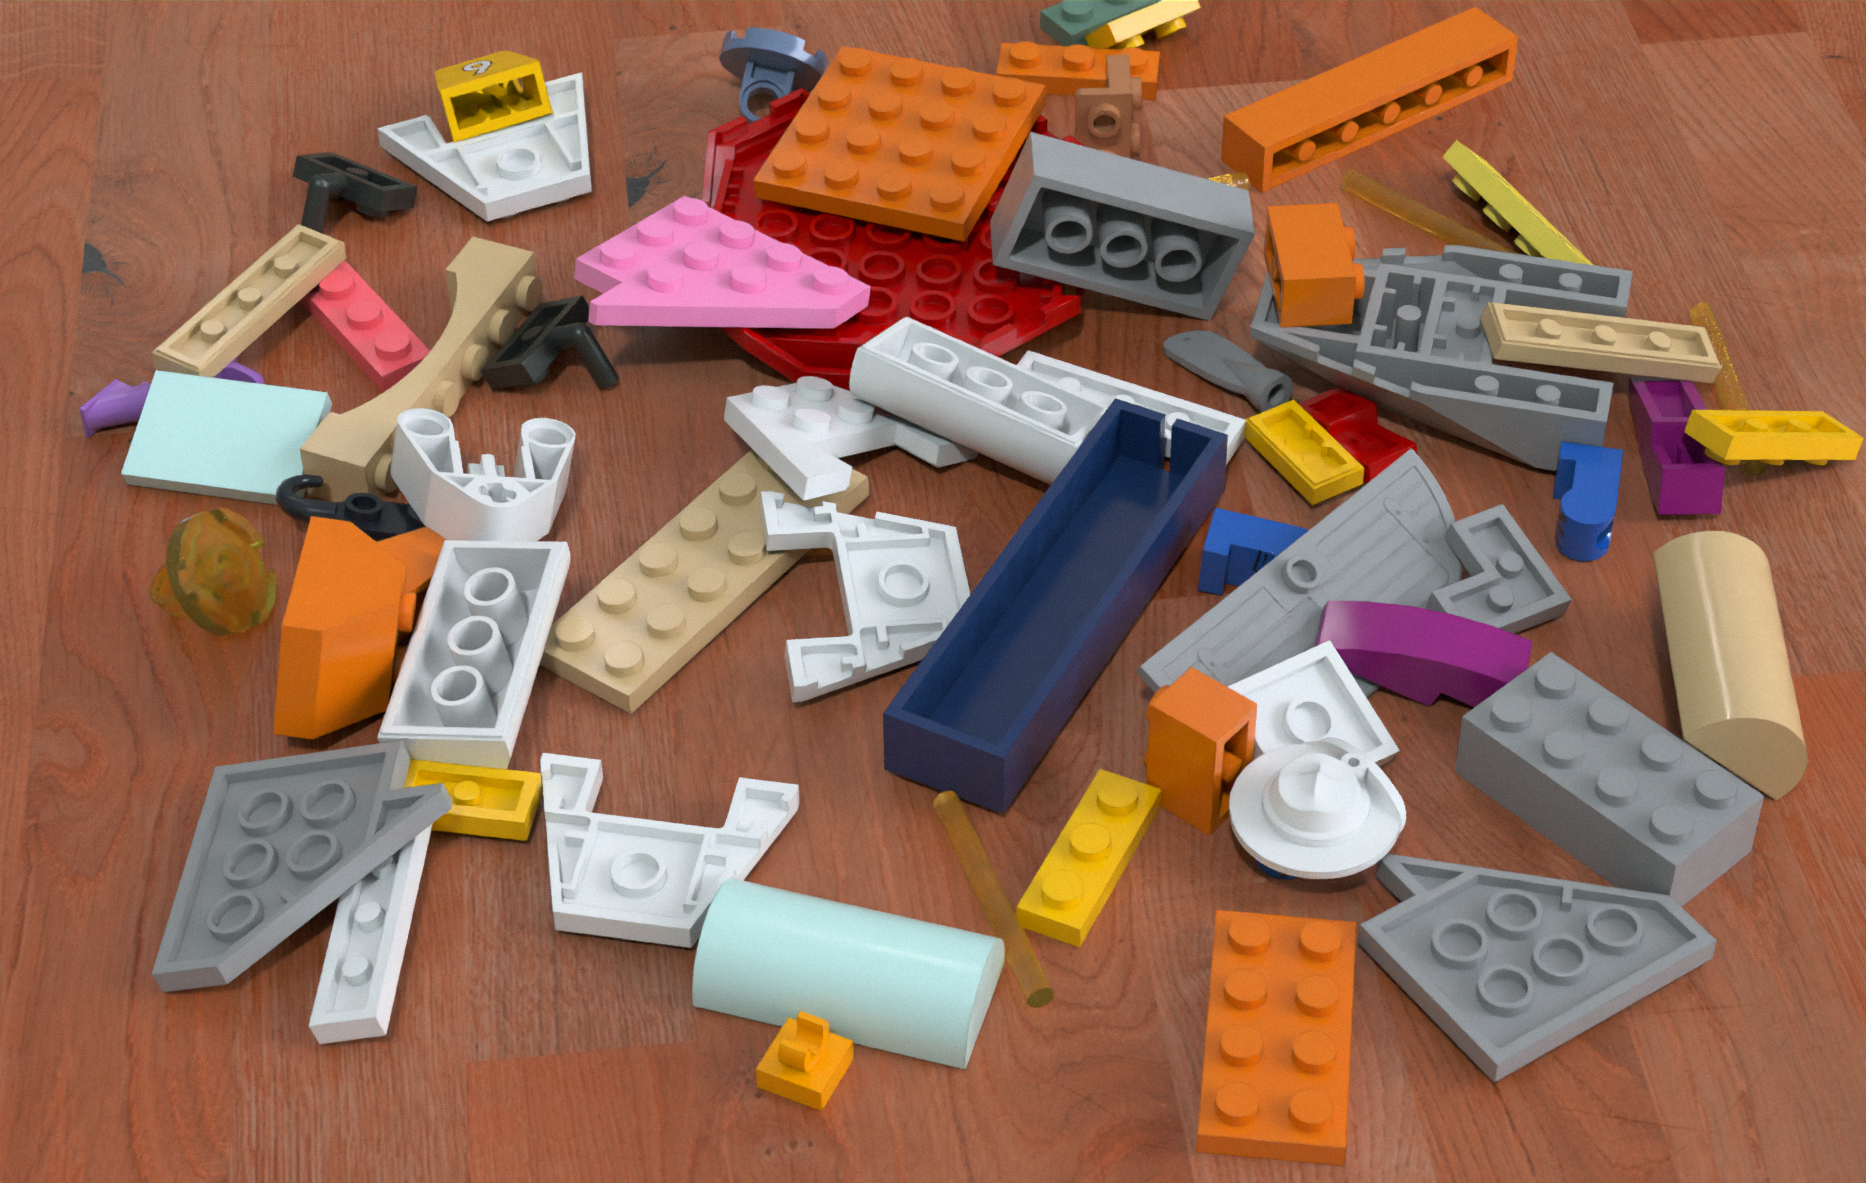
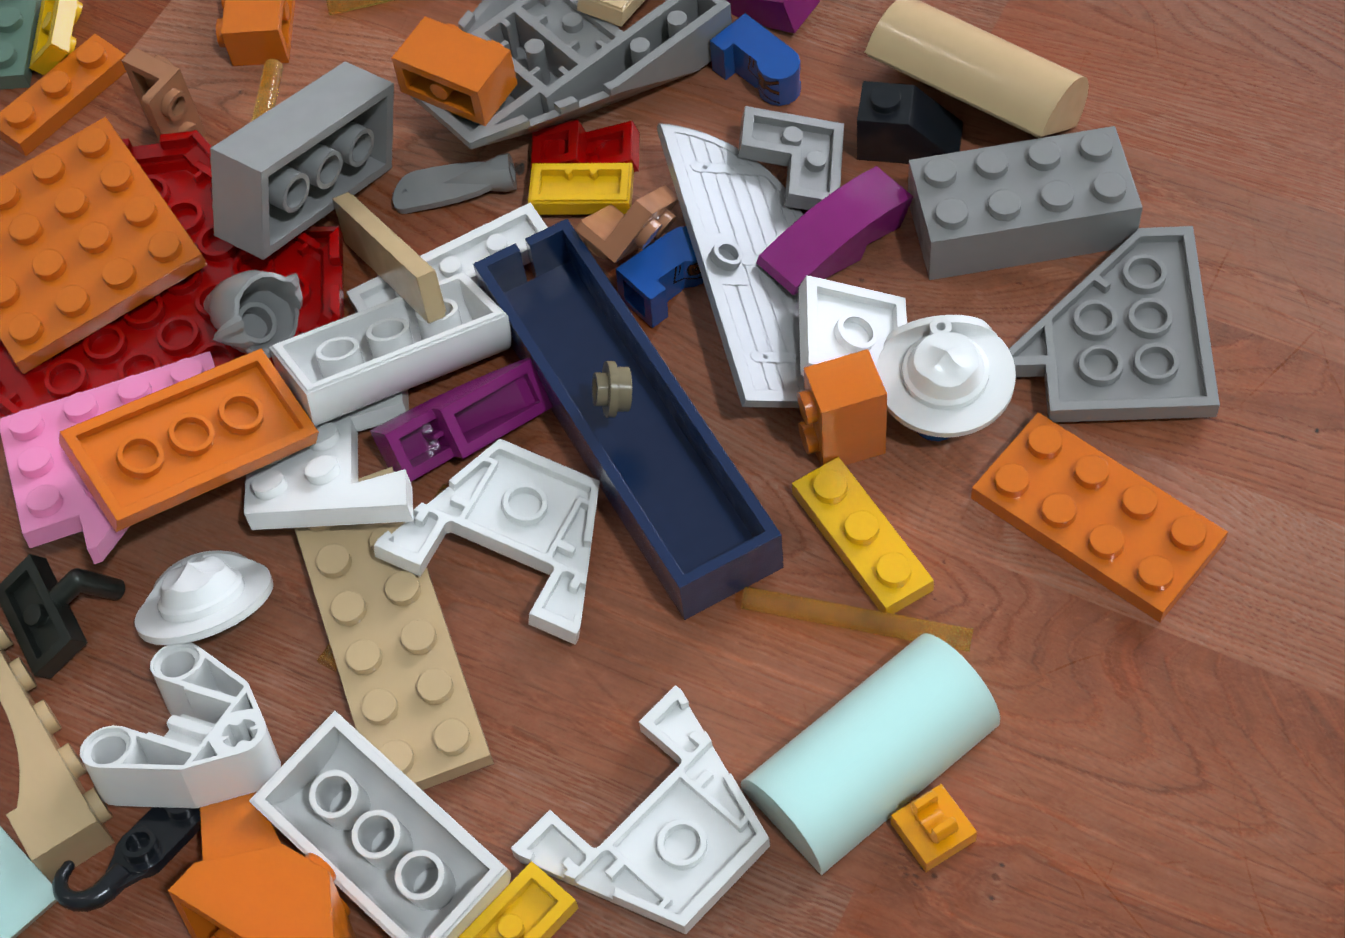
camera: 50 degrees left, 15 degrees up
none -> orange plate [59,348,319,532]
none -> white hat [134,550,273,645]
none -> light grey hat [204,270,303,358]
none -> tan tile [332,192,446,323]
none -> magenta slope [370,358,552,482]
none -> nougat bracket [575,185,679,263]
none -> dark tan plate [592,361,632,418]
none -> black slope [857,81,963,164]

